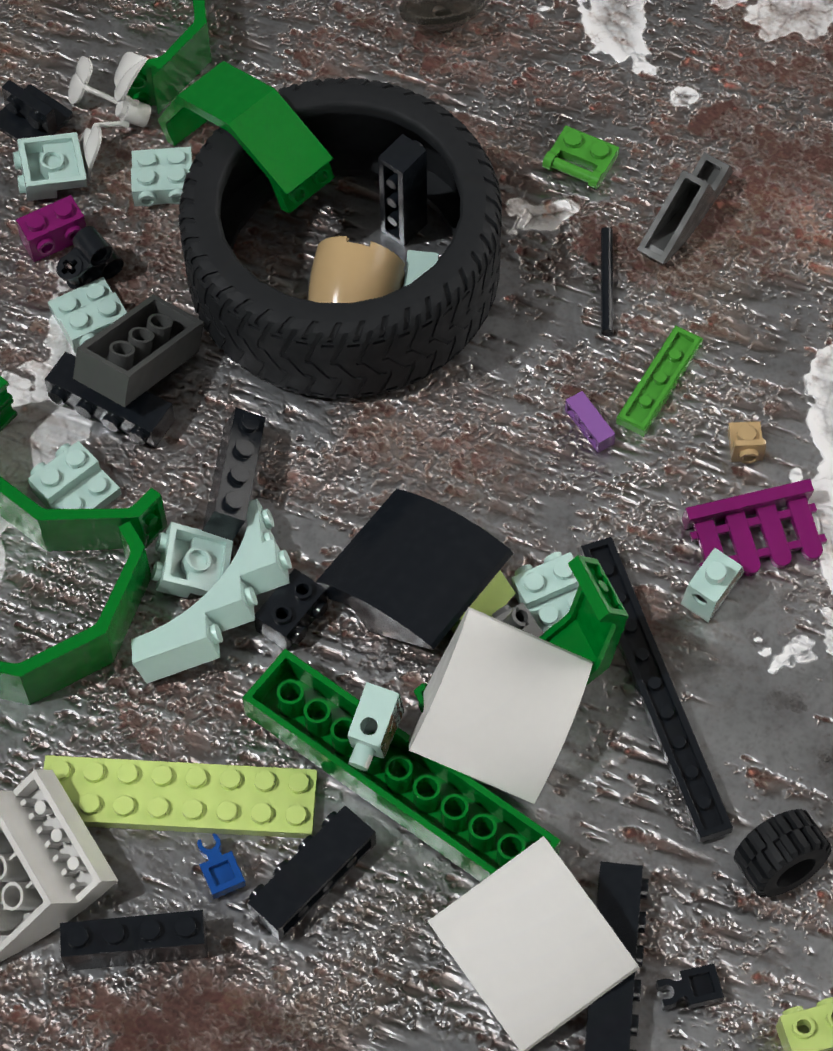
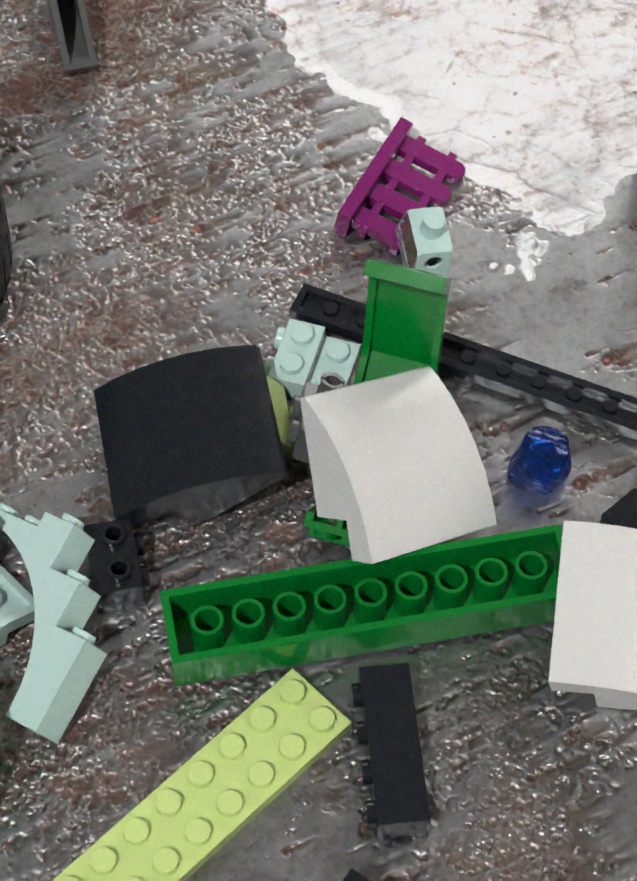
camera: 50 degrees left, 5 degrees down
blue plate [197,833,246,899] -> none
light aqua torso [347,682,404,771] -> none
medium lavender piece [565,391,615,453] -> none
black bar [601,227,614,336] -> none
bright green tile [616,325,703,437] -> none
tan bracket [727,421,766,464] -> none
none -> clear blue hair [507,426,572,495]

